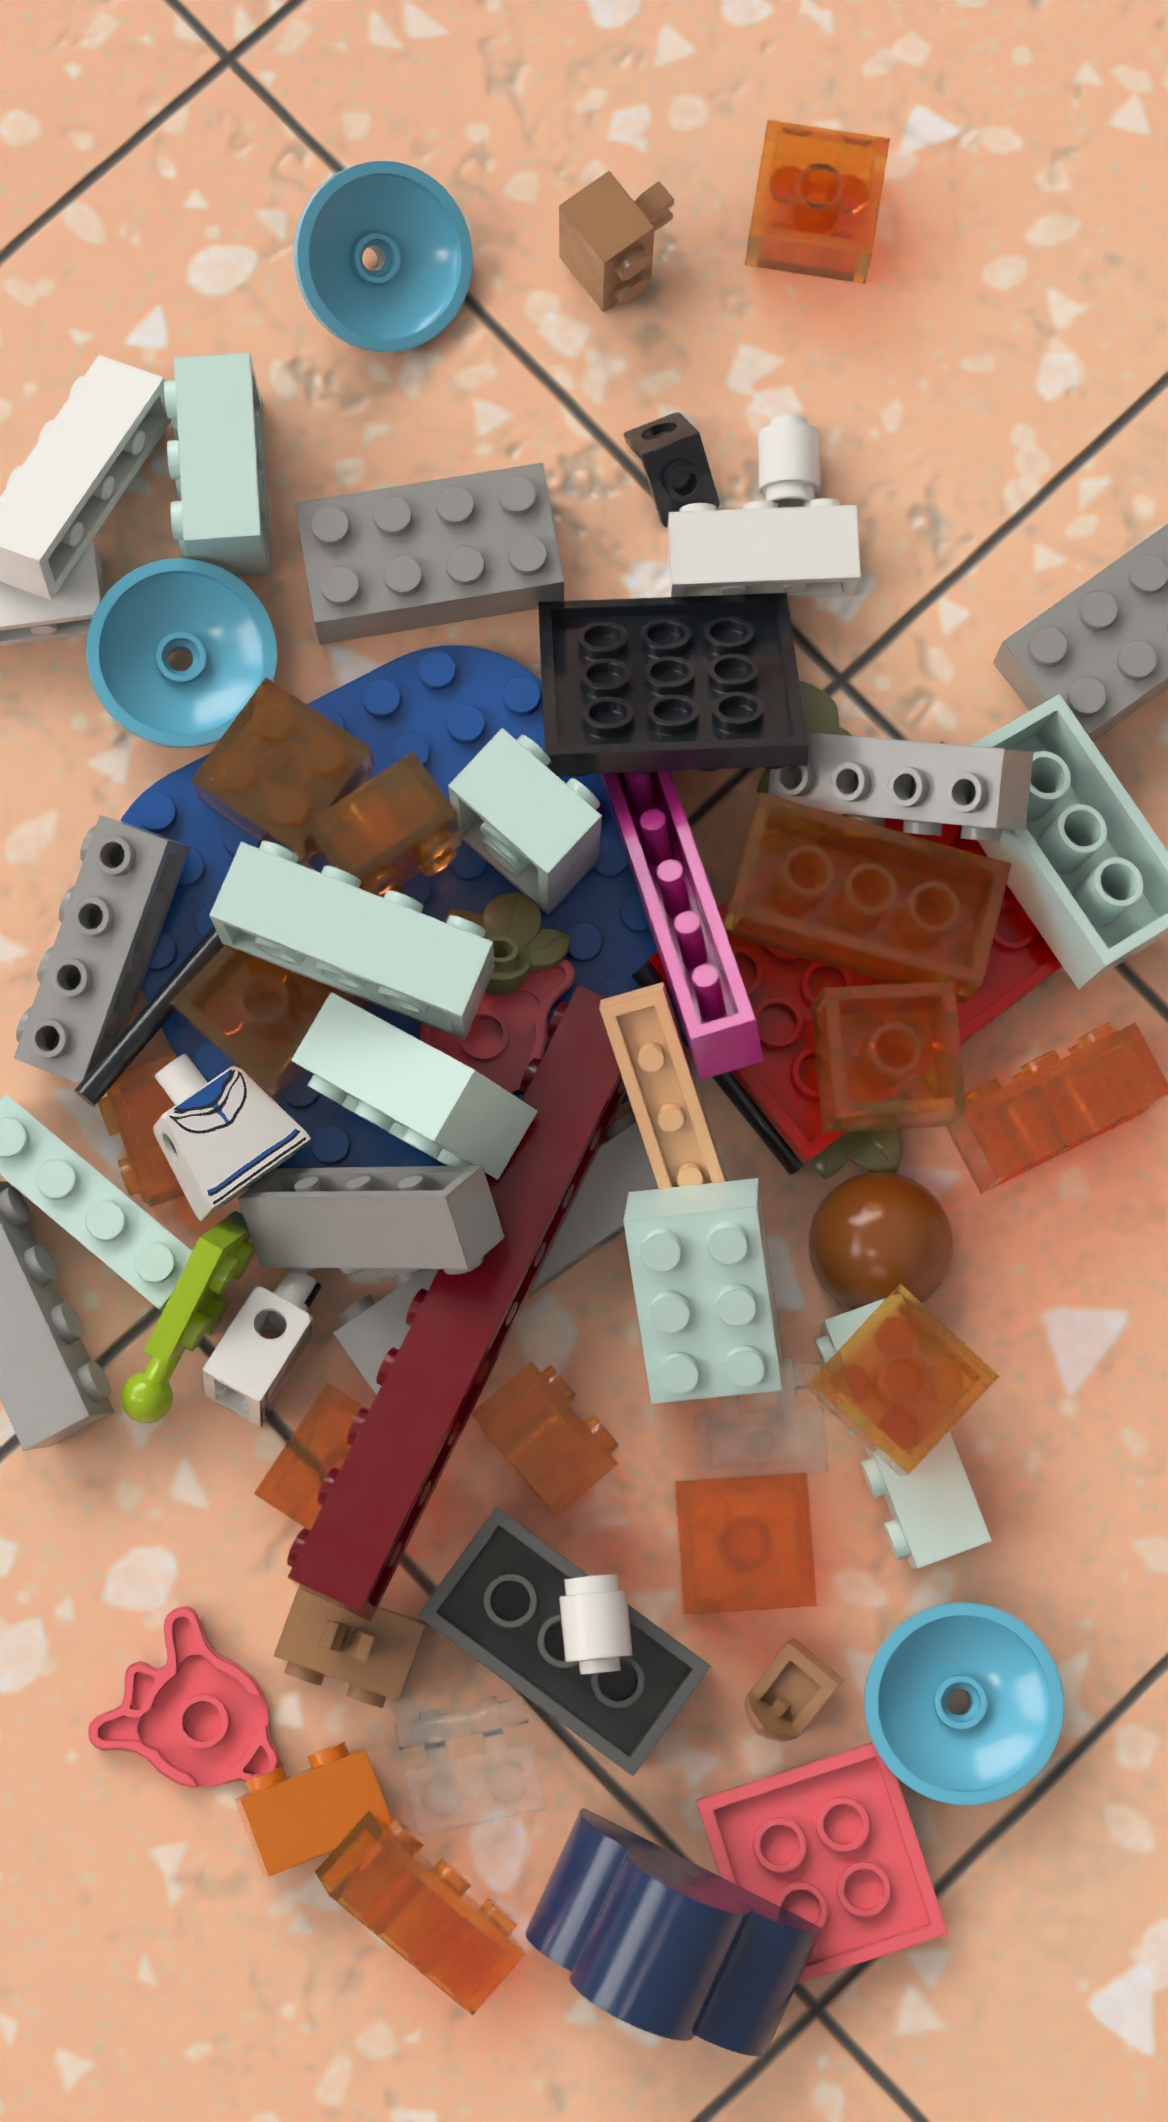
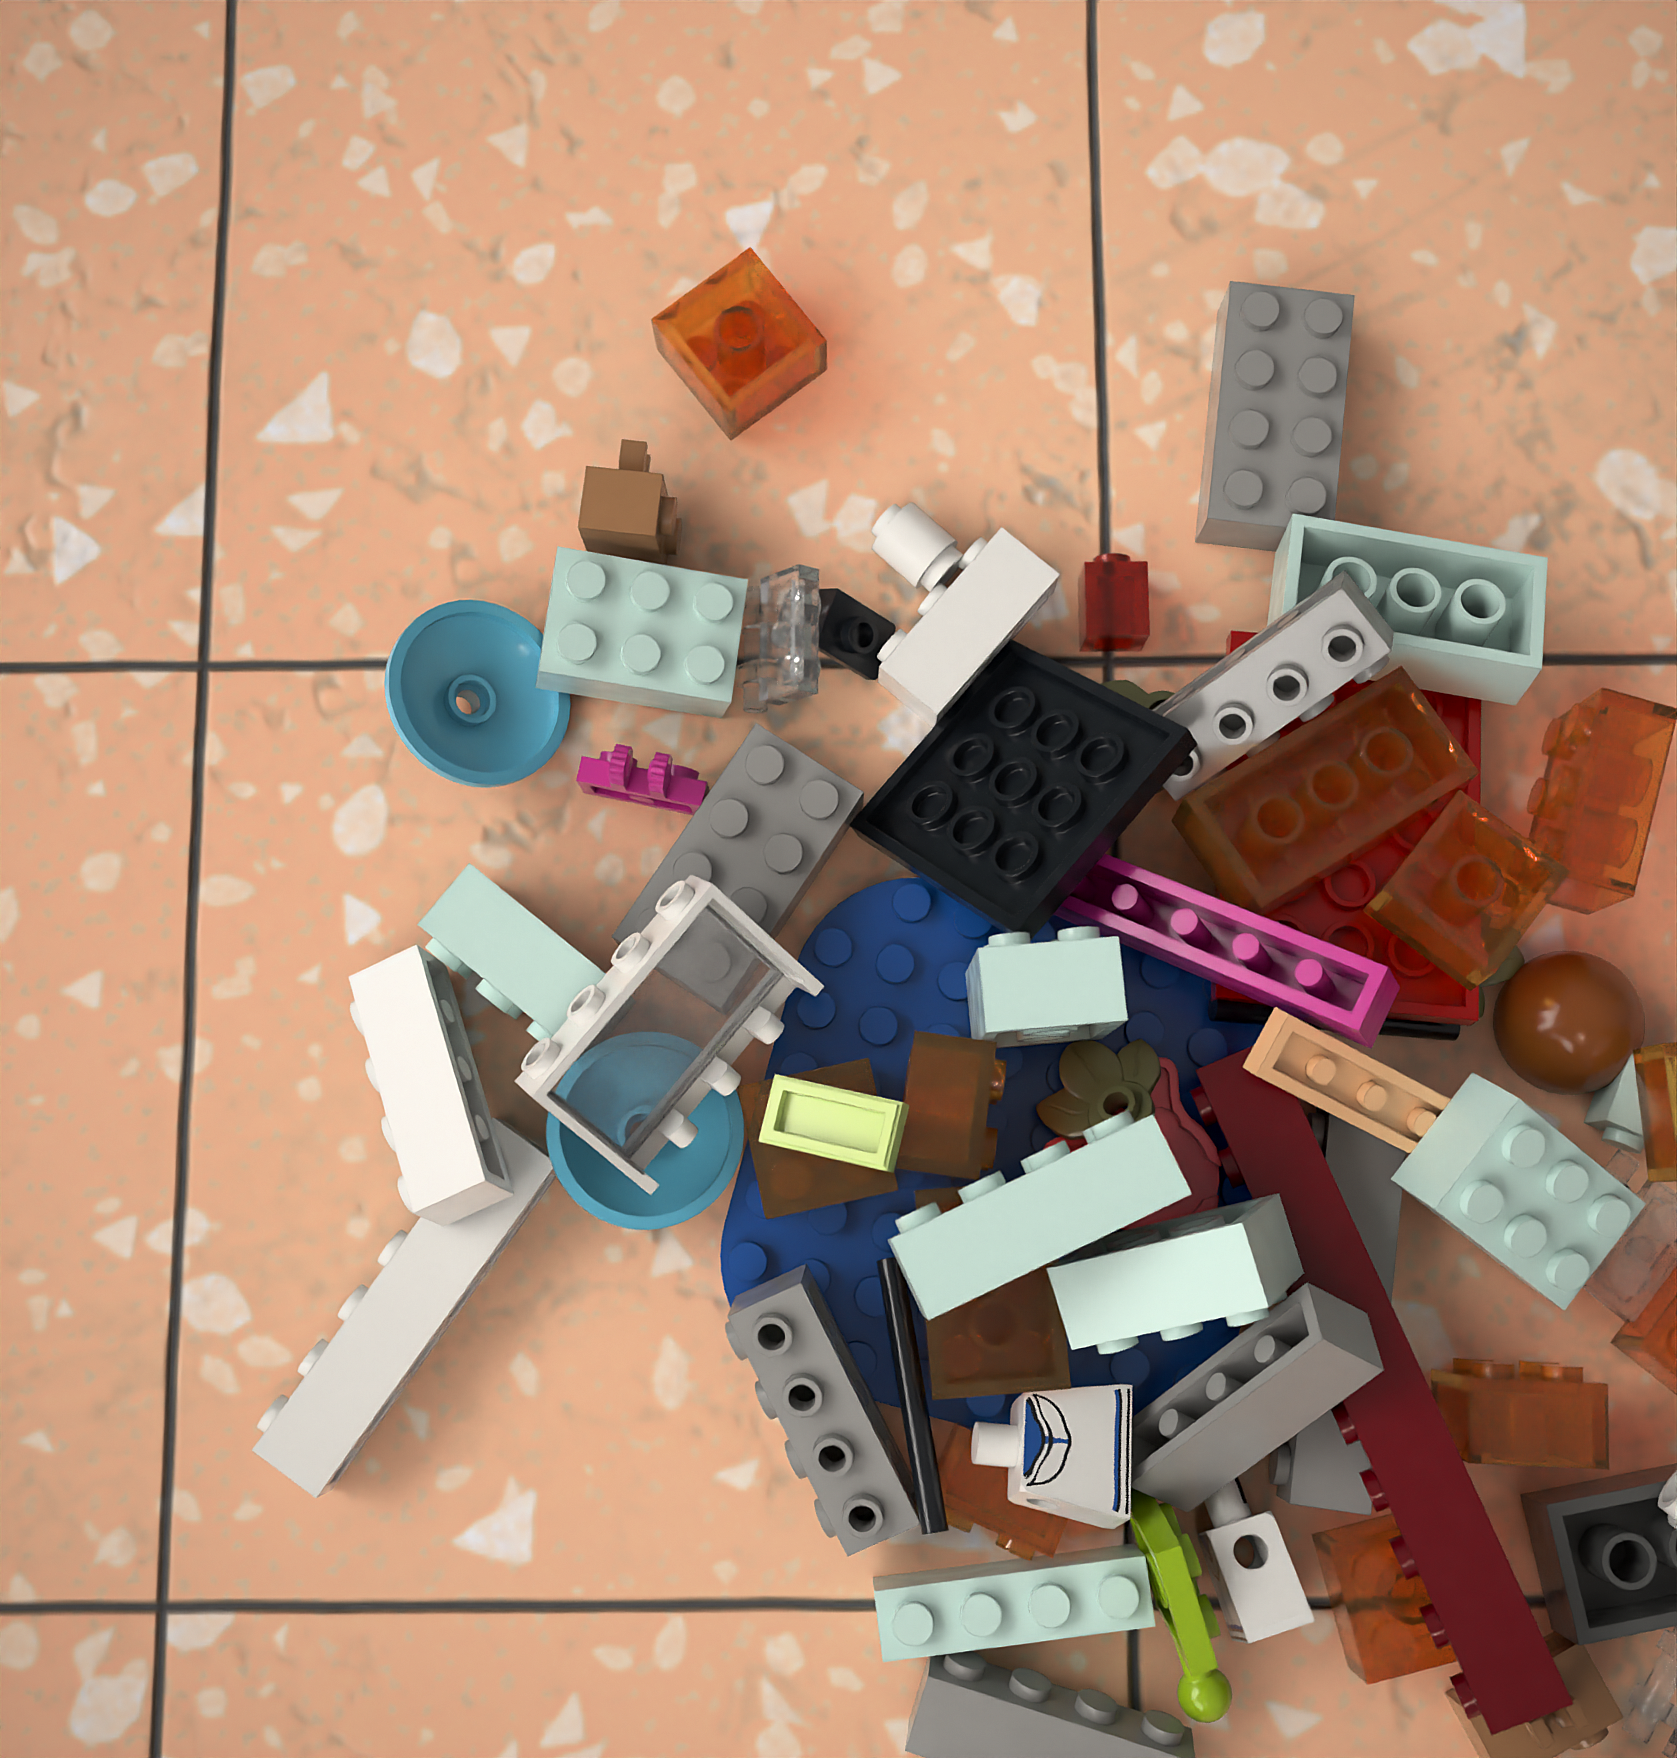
camera: 45 degrees left, 0 degrees up
none -> window [515,875,824,1195]
none -> light aqua brick [535,546,748,718]
none -> dark pink hinge [576,744,710,816]
none -> clear plate [737,564,821,713]
none -> yellowish green tile [758,1074,909,1173]
none -> clear red brick [1077,553,1150,652]

